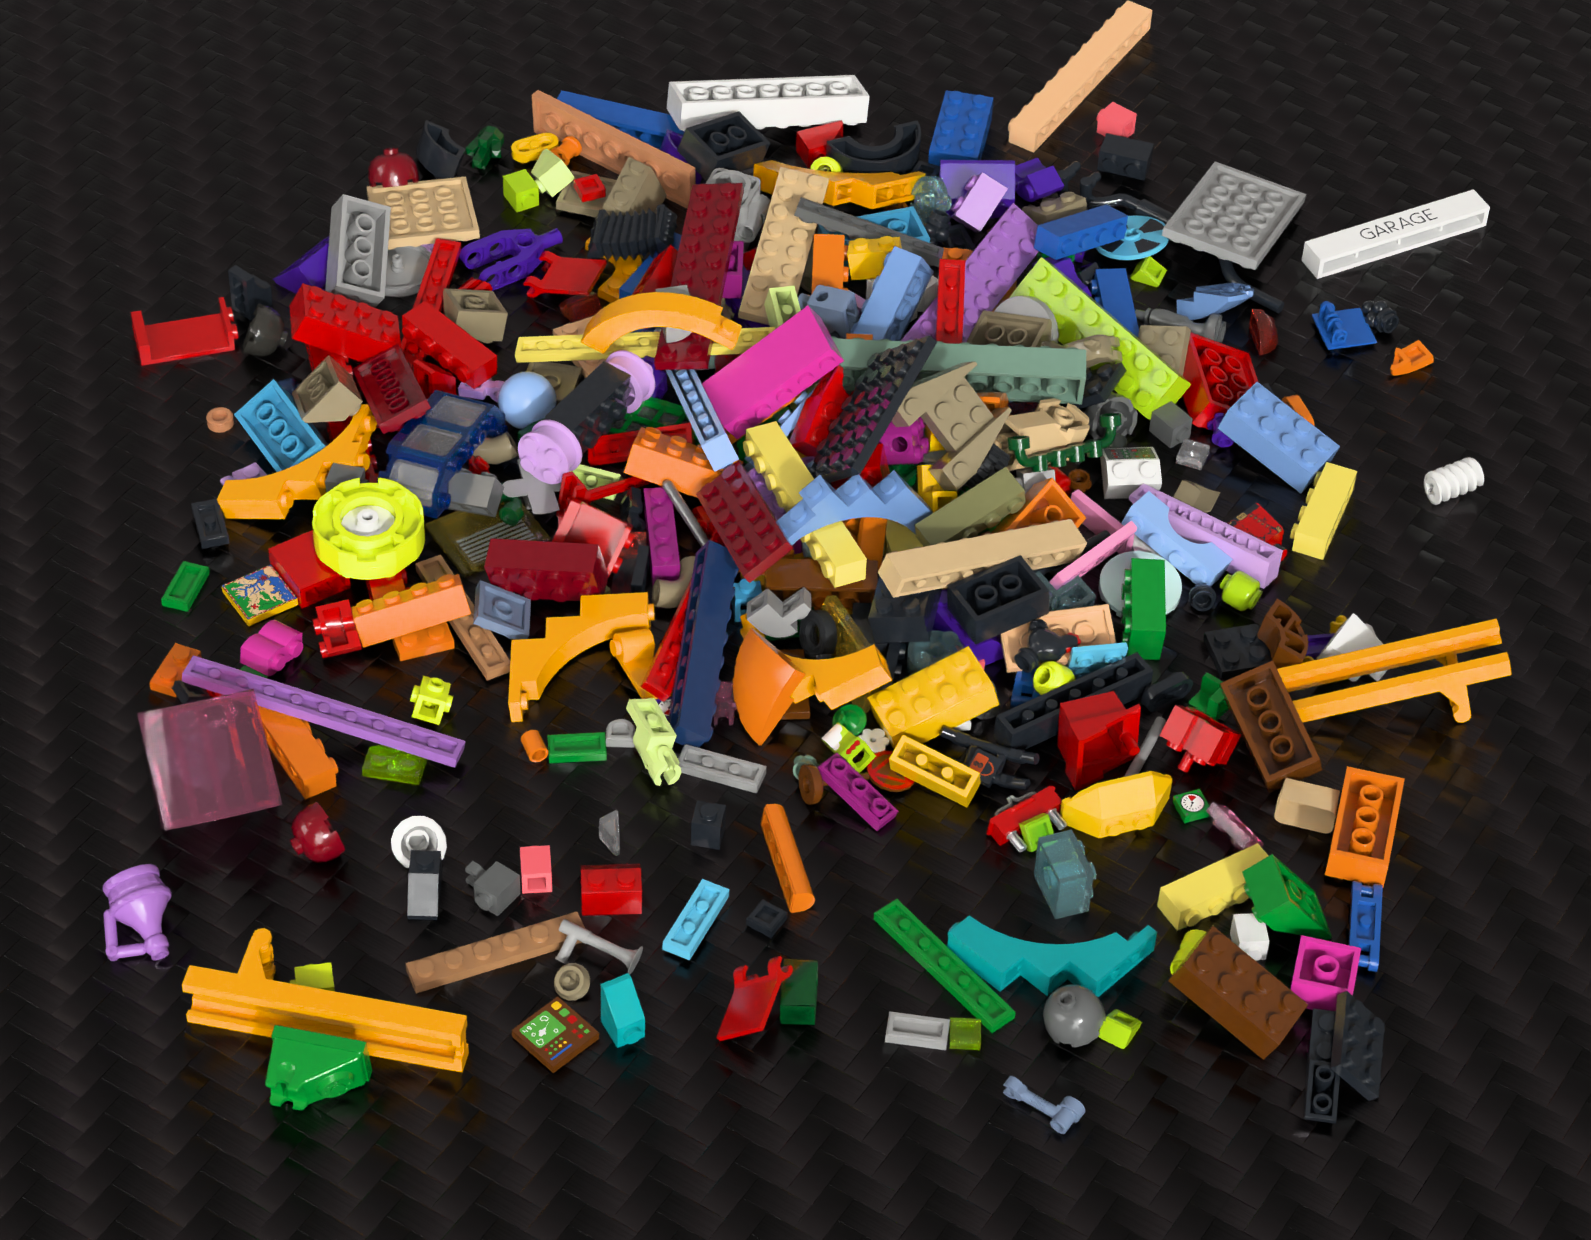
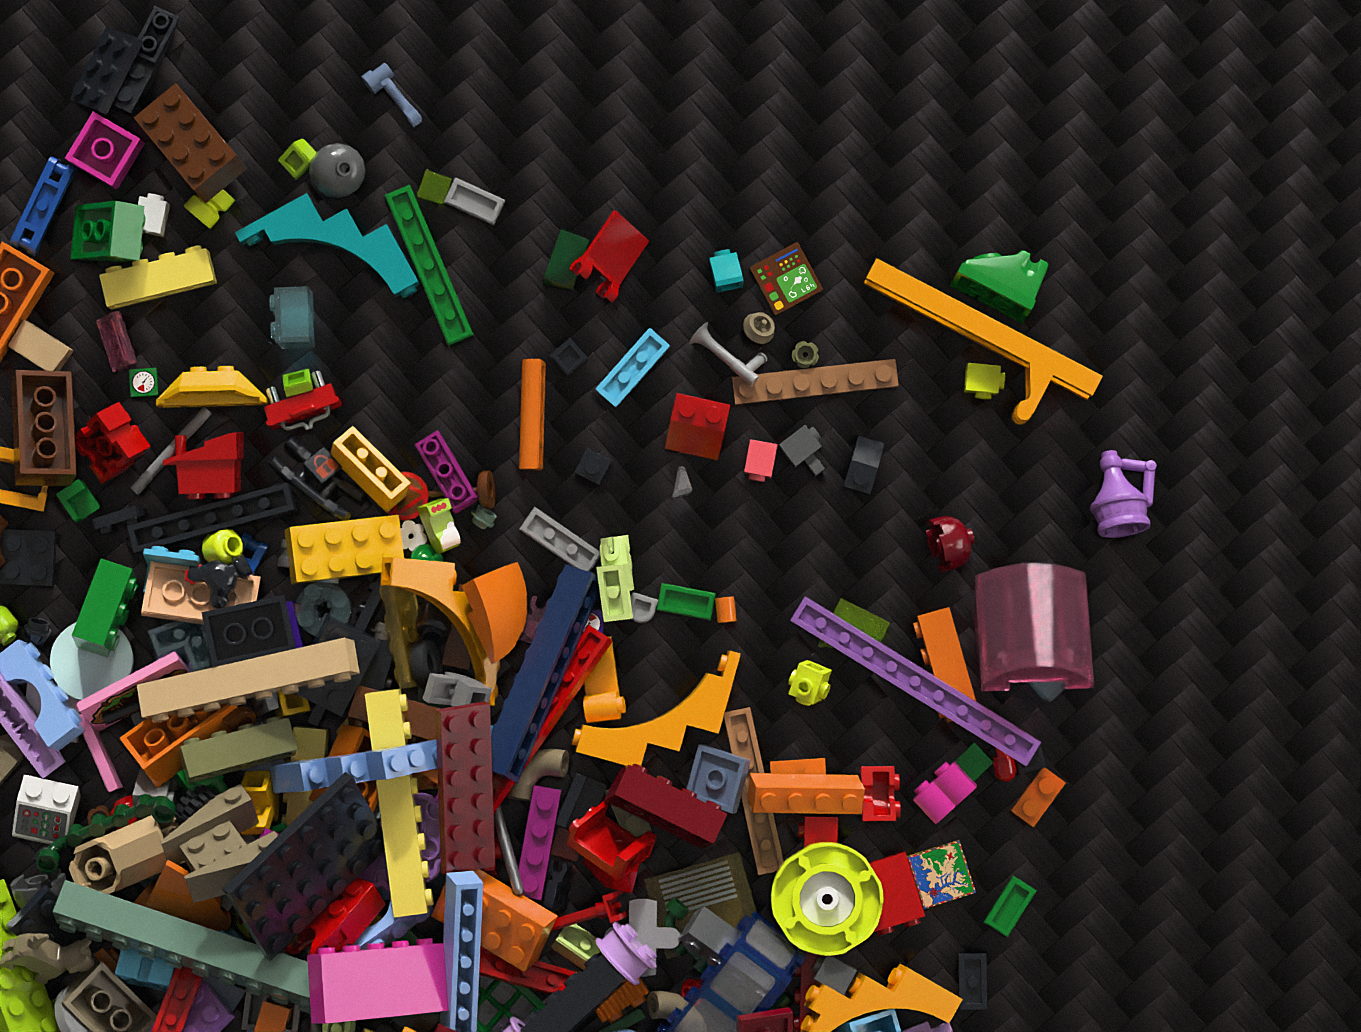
camera: 160 degrees left, 40 degrees up
white hat [391,816,447,868] -> none
none -> olive plate [792,341,819,368]

